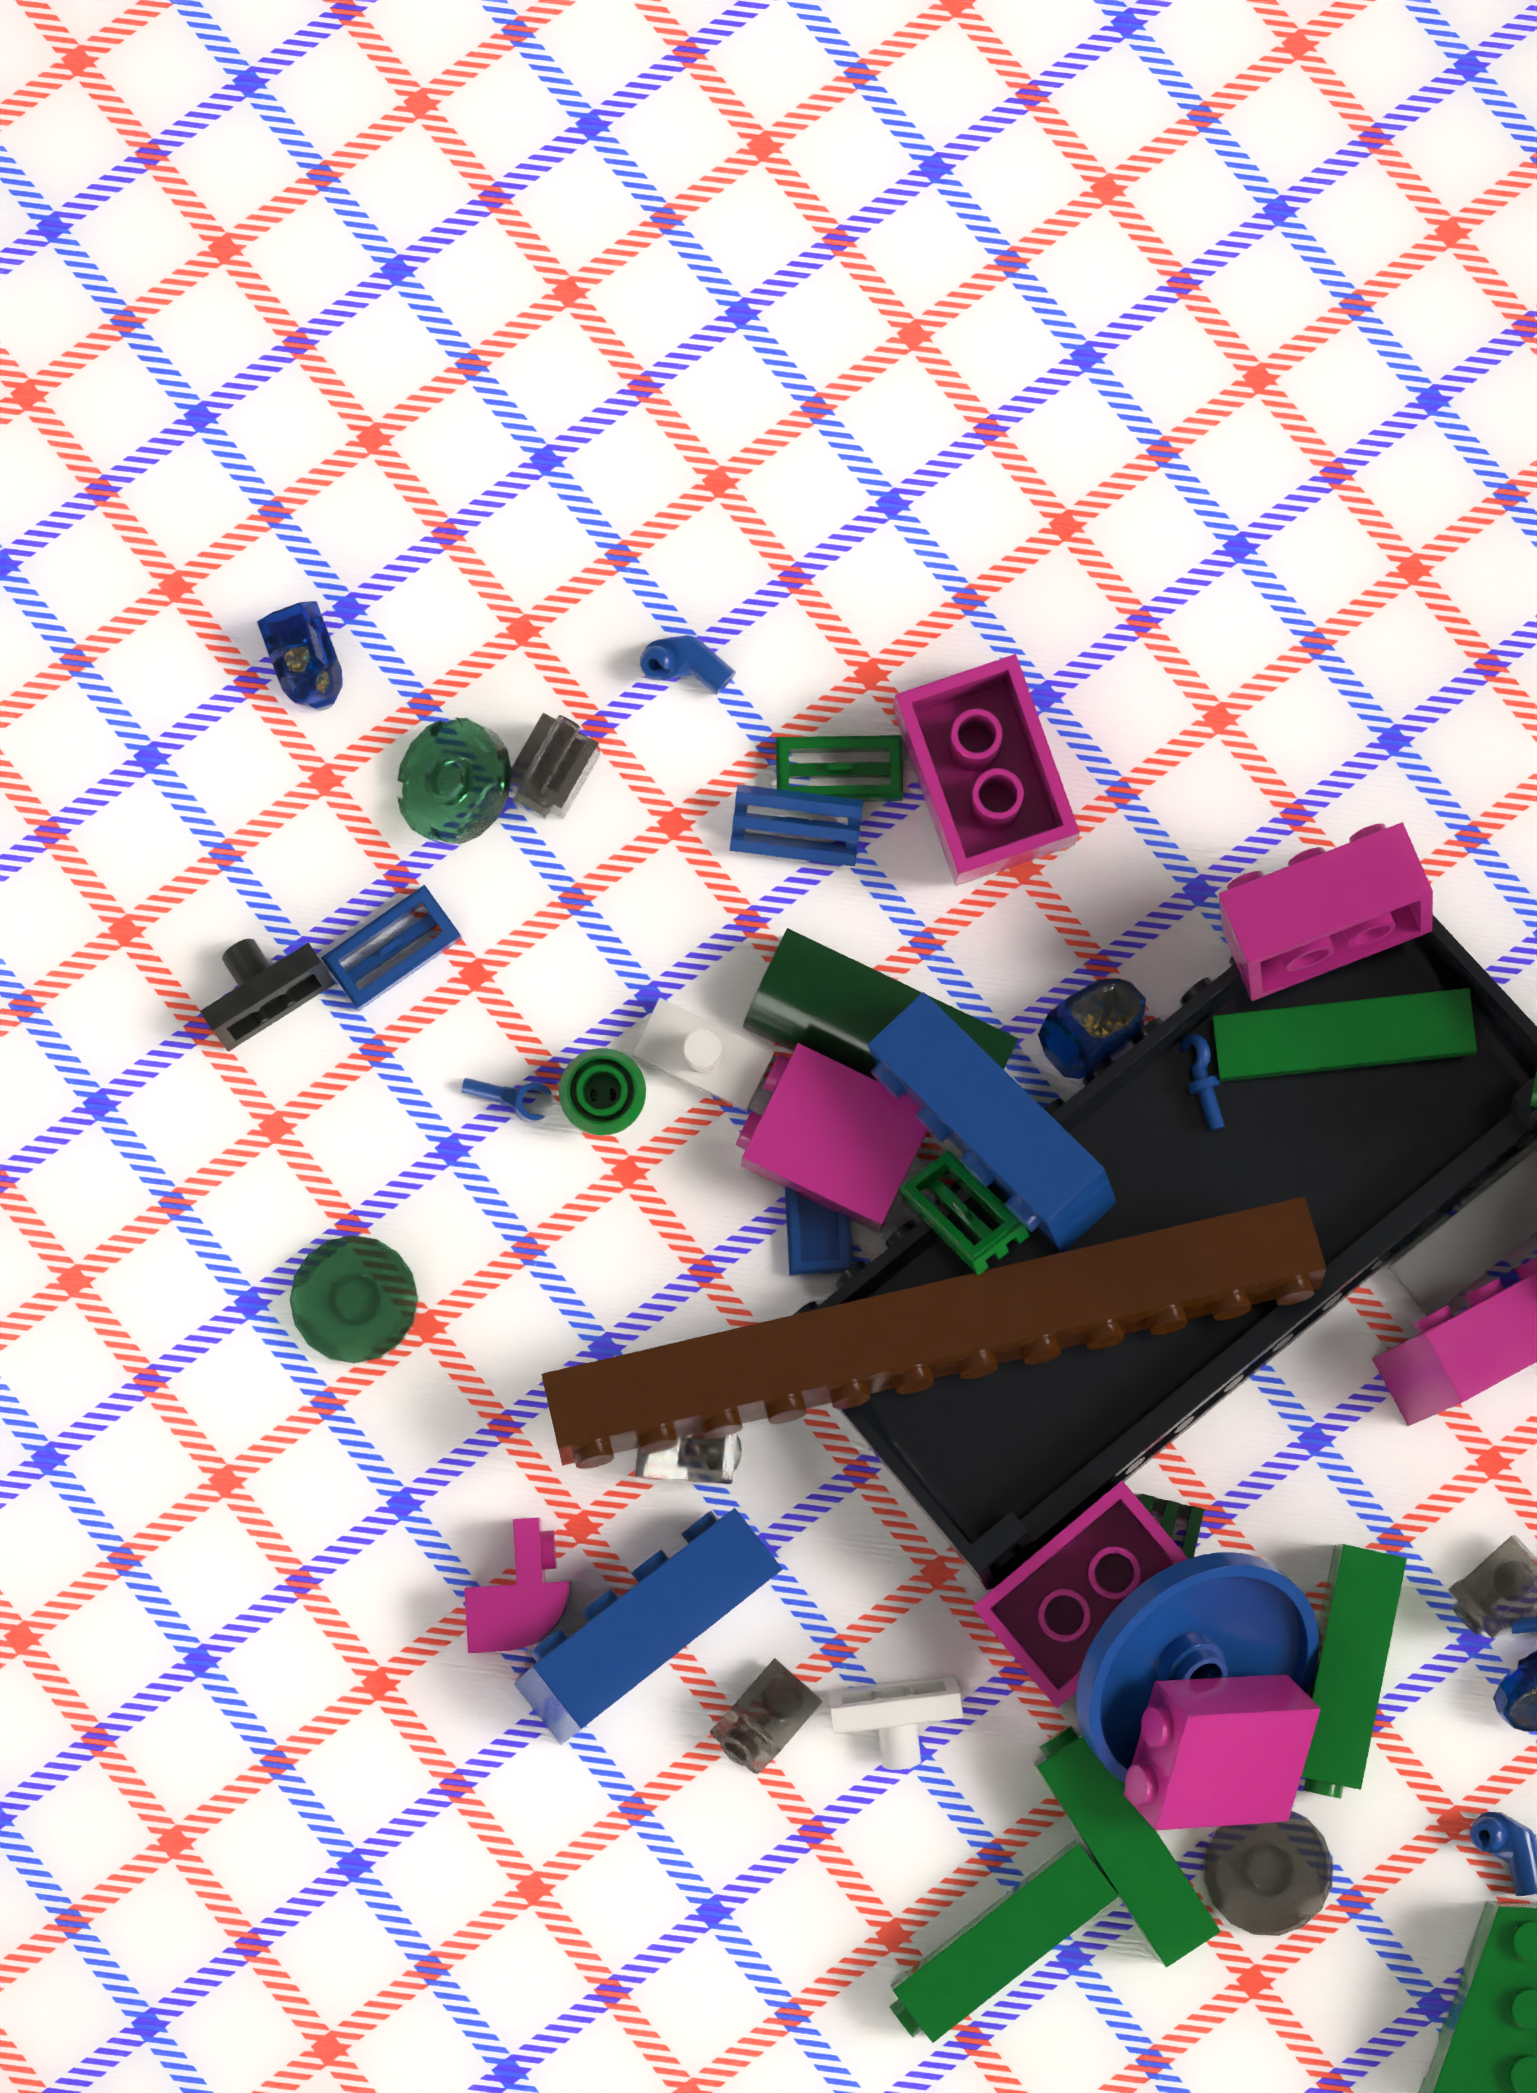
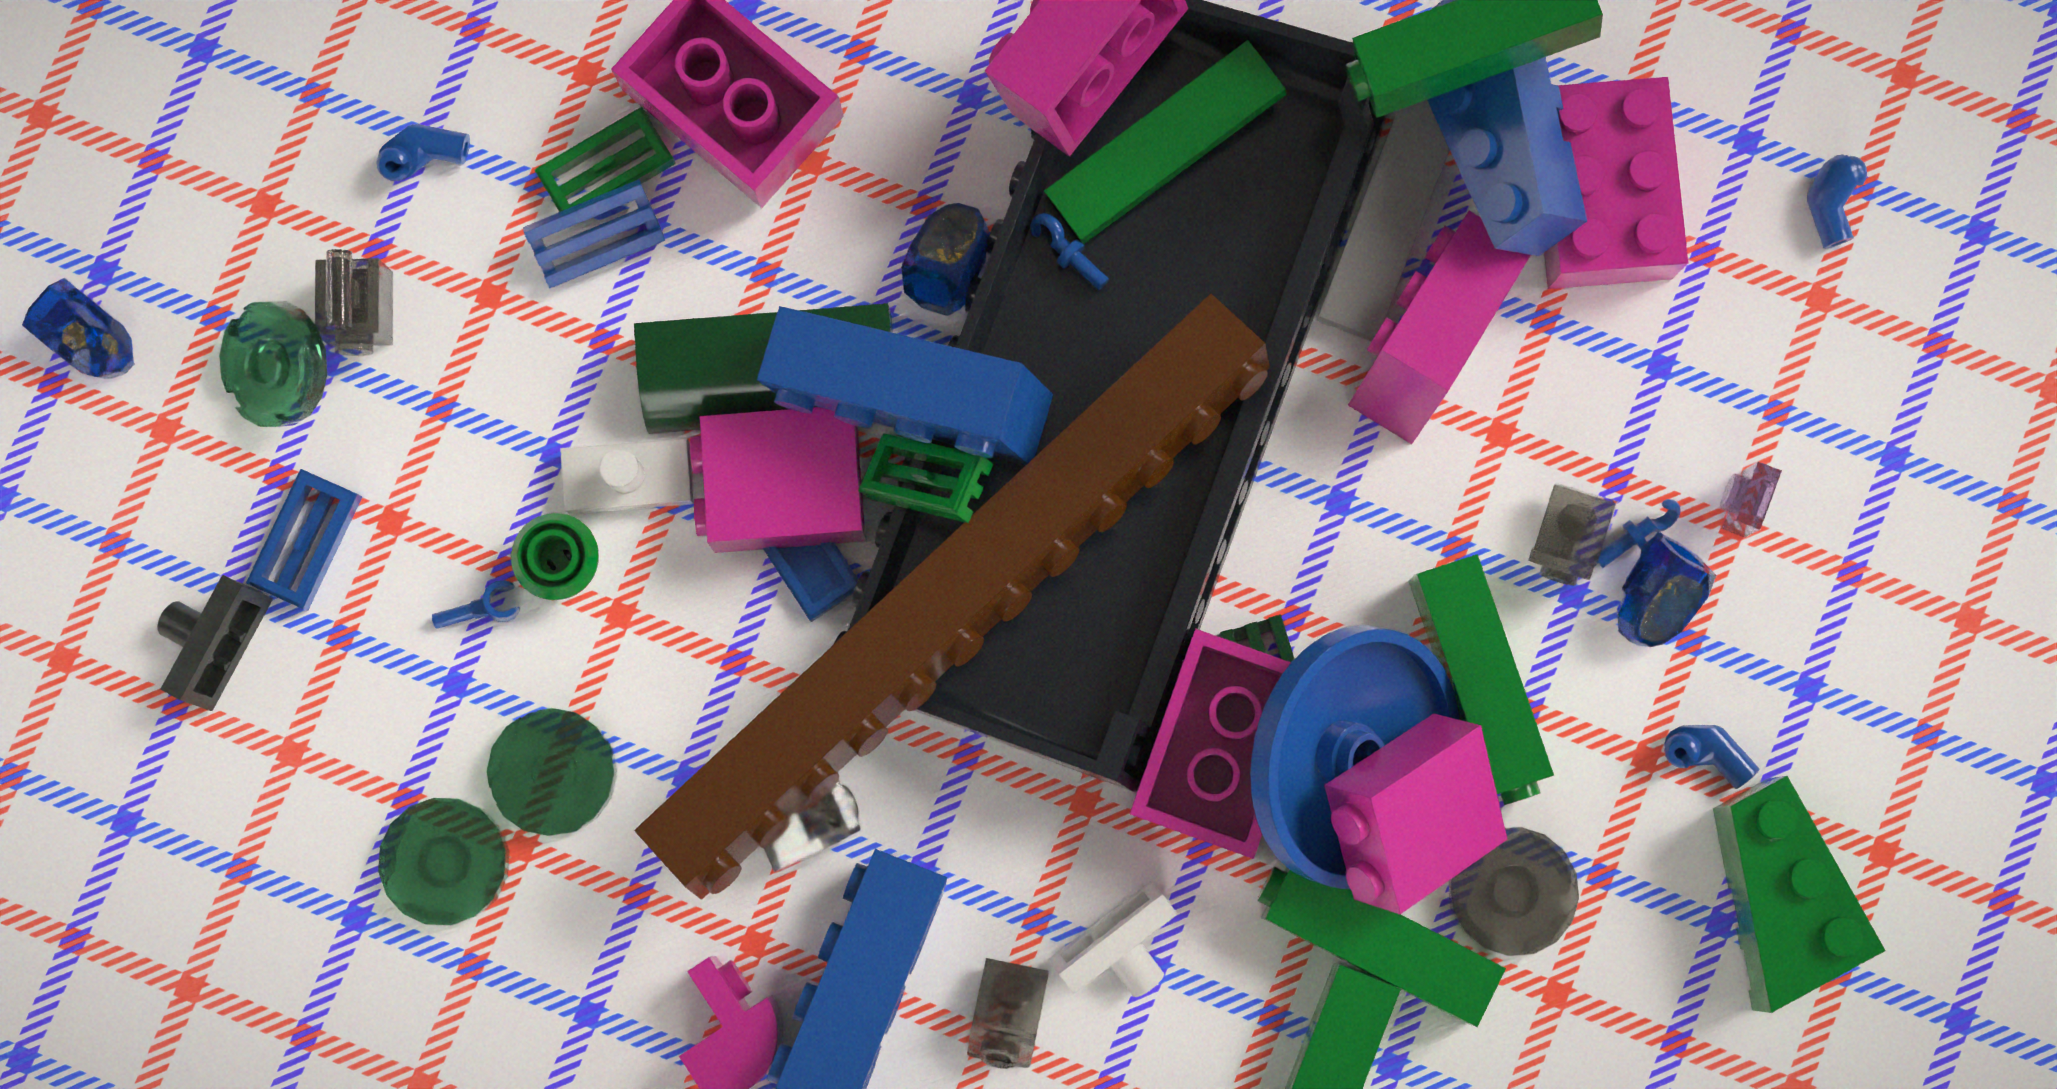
camera: 25 degrees left, 0 degrees up
none -> clear green tile [486,708,618,837]

